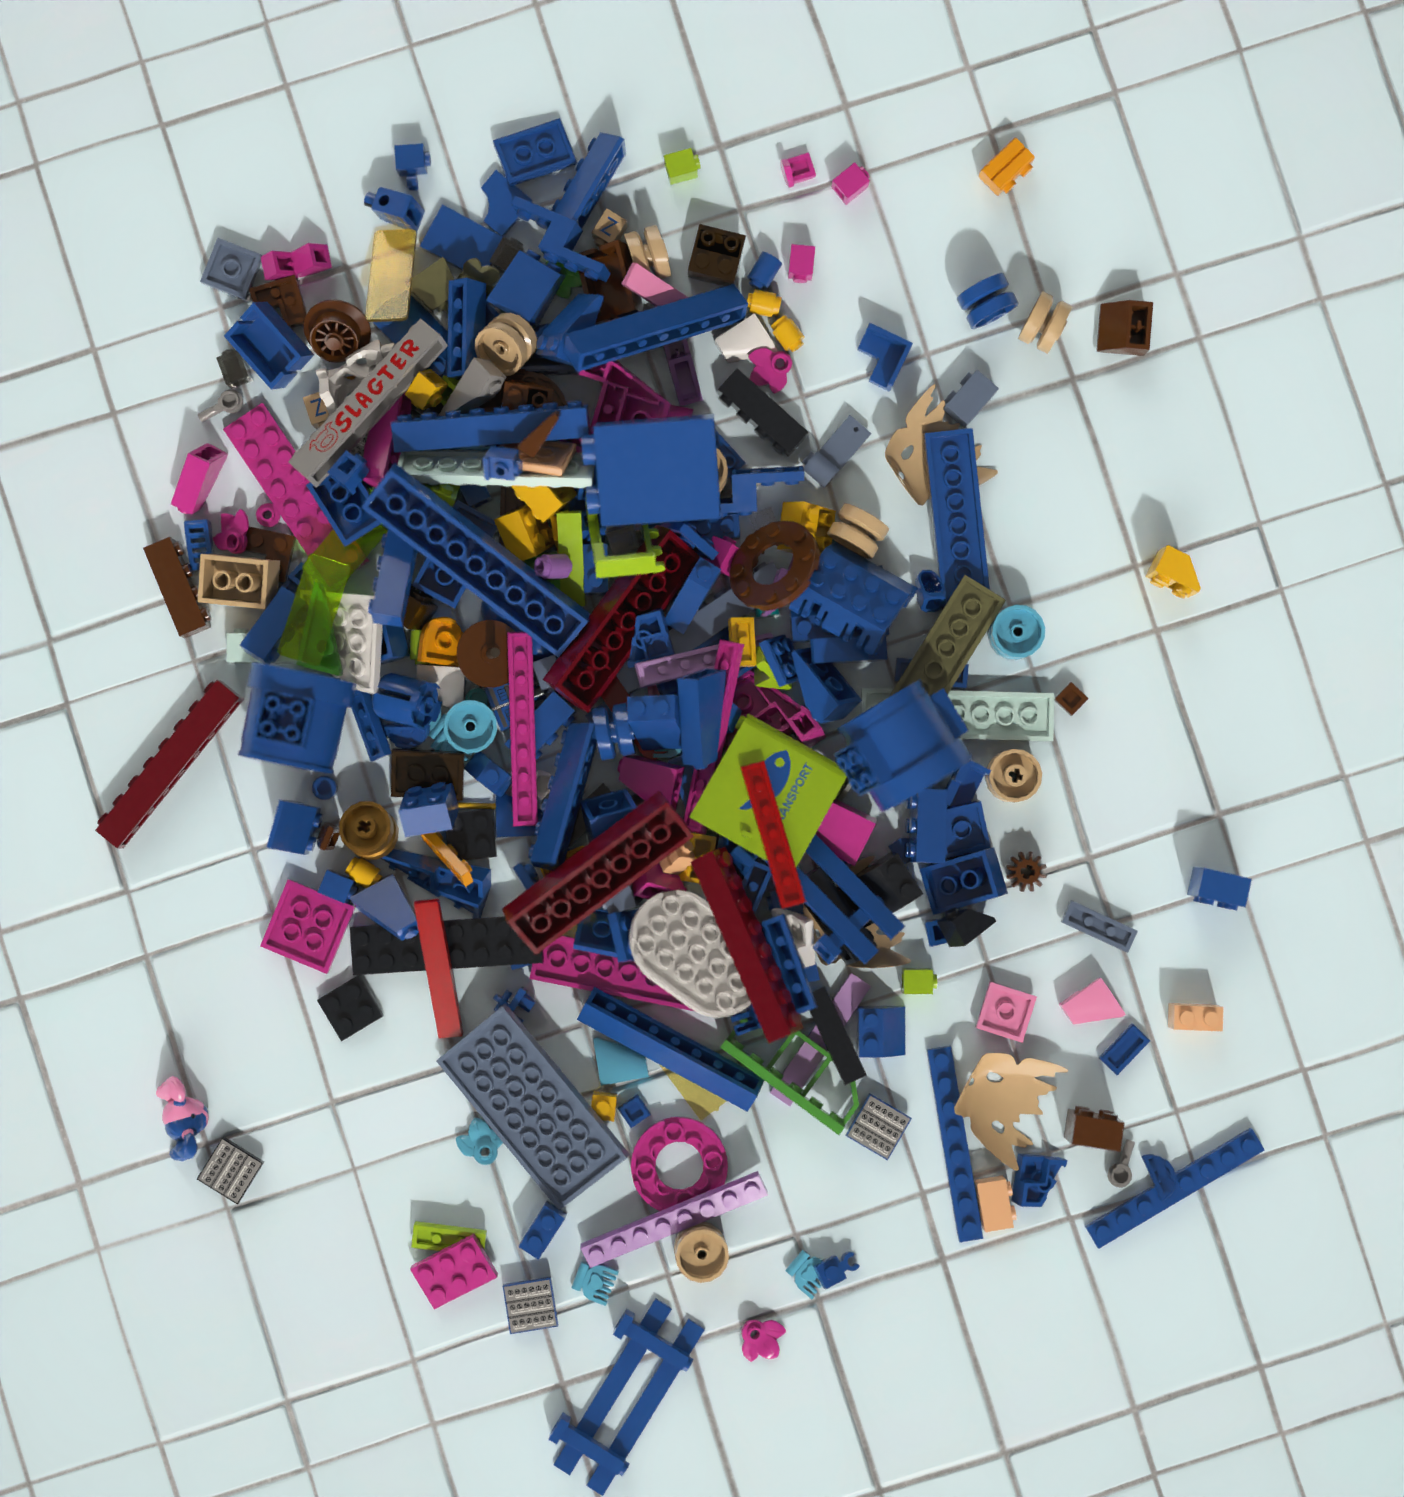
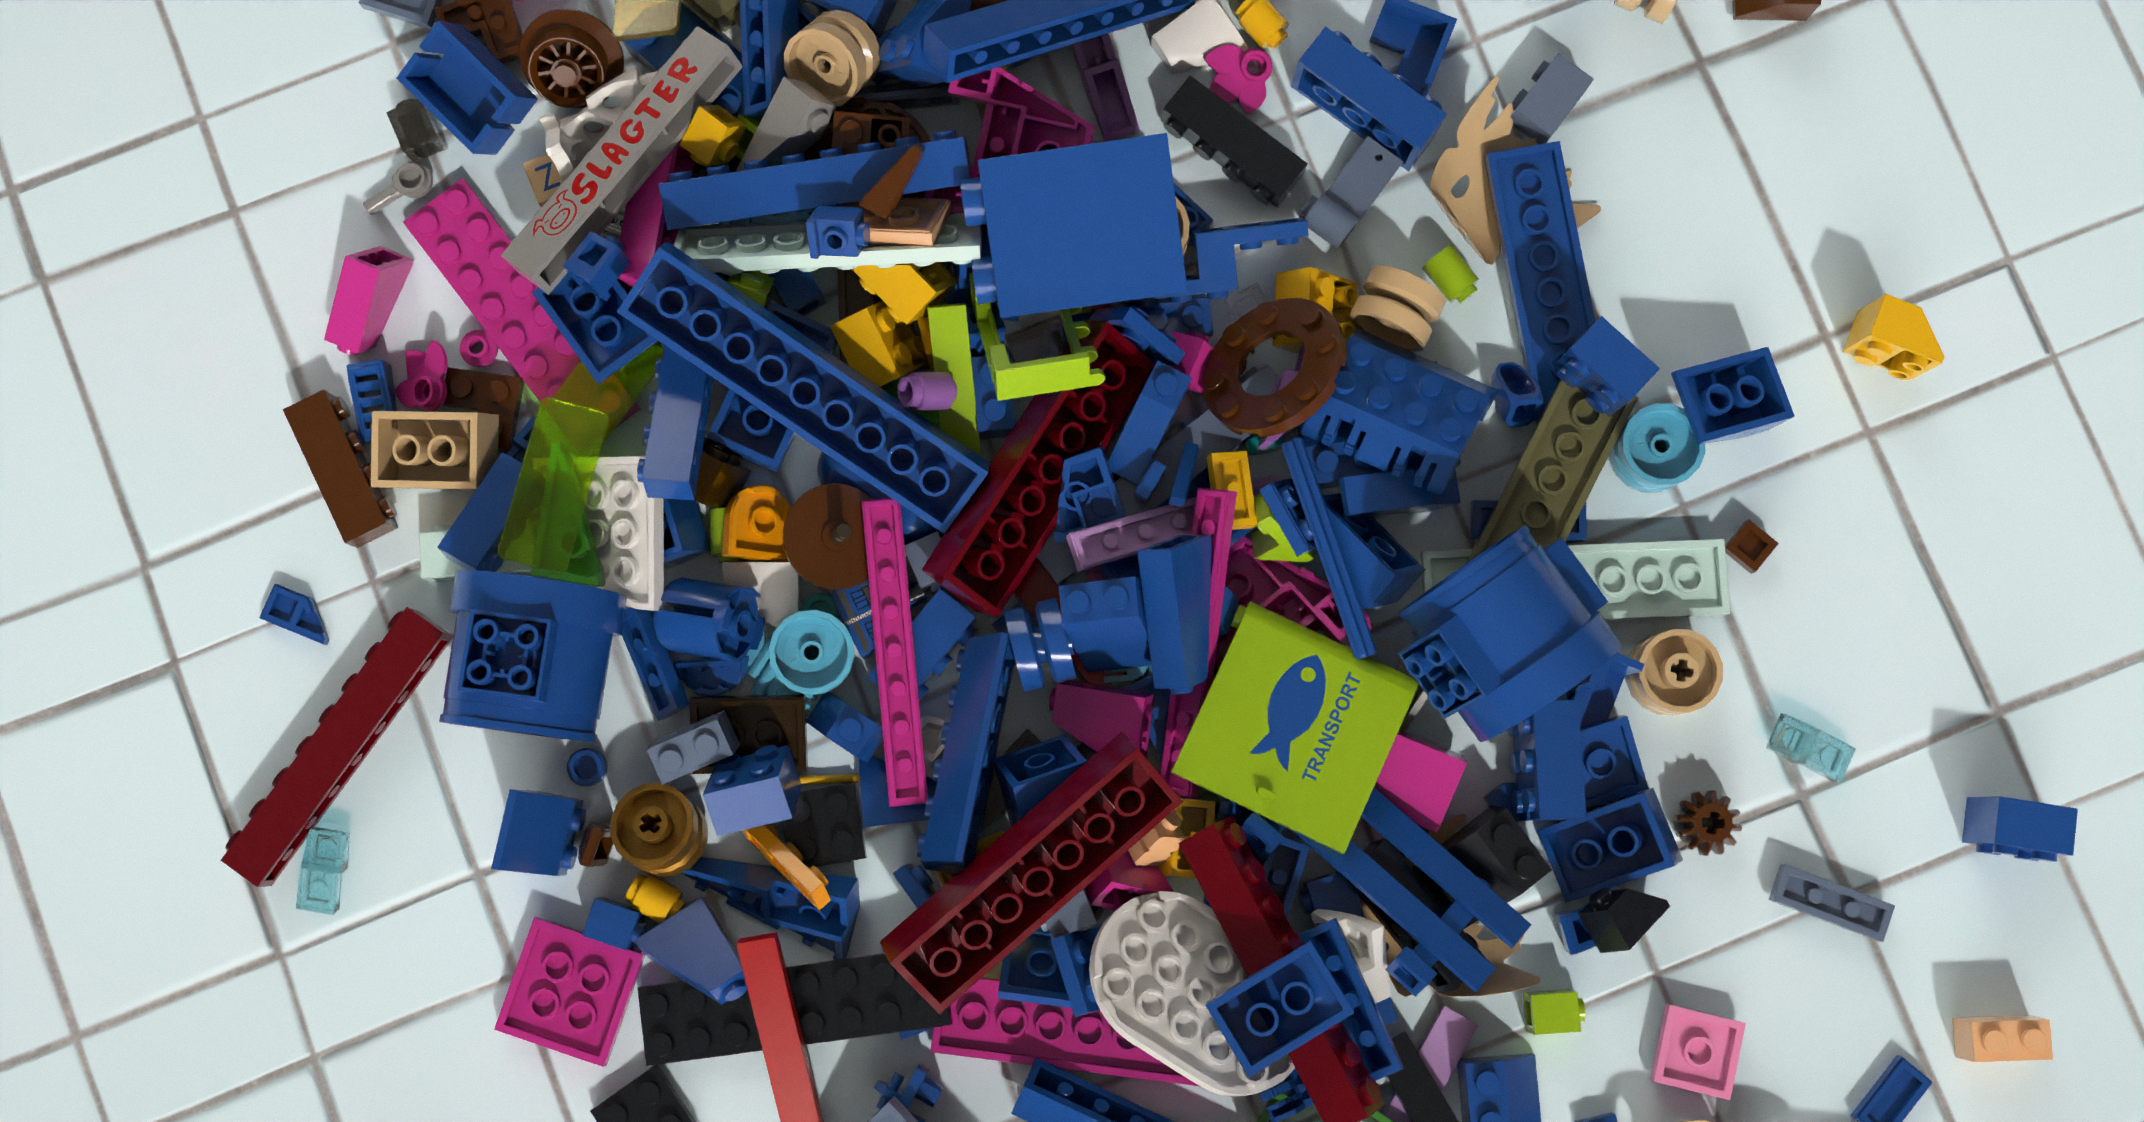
camera: 10 degrees left, 5 degrees down
red tile [740,760,806,909] -> none
bright pink slope [1059,977,1126,1025] -> none
none -> blue tile [259,584,329,645]
none -> clear light blue slope [296,827,350,915]
none -> sand blue brick [646,710,740,785]
none -> blue tile [1134,460,1167,505]
none -> blue tile [1168,441,1200,507]
none -> blue slope [1205,941,1354,1077]
none -> blue axle [1281,437,1377,659]
none -> blue brick [1291,26,1447,172]
none -> lime brick [1422,245,1479,304]
none -> blue brick [1553,316,1660,417]
none -> blue slope [1671,347,1795,445]
none -> clear light blue slope [1766,713,1856,783]

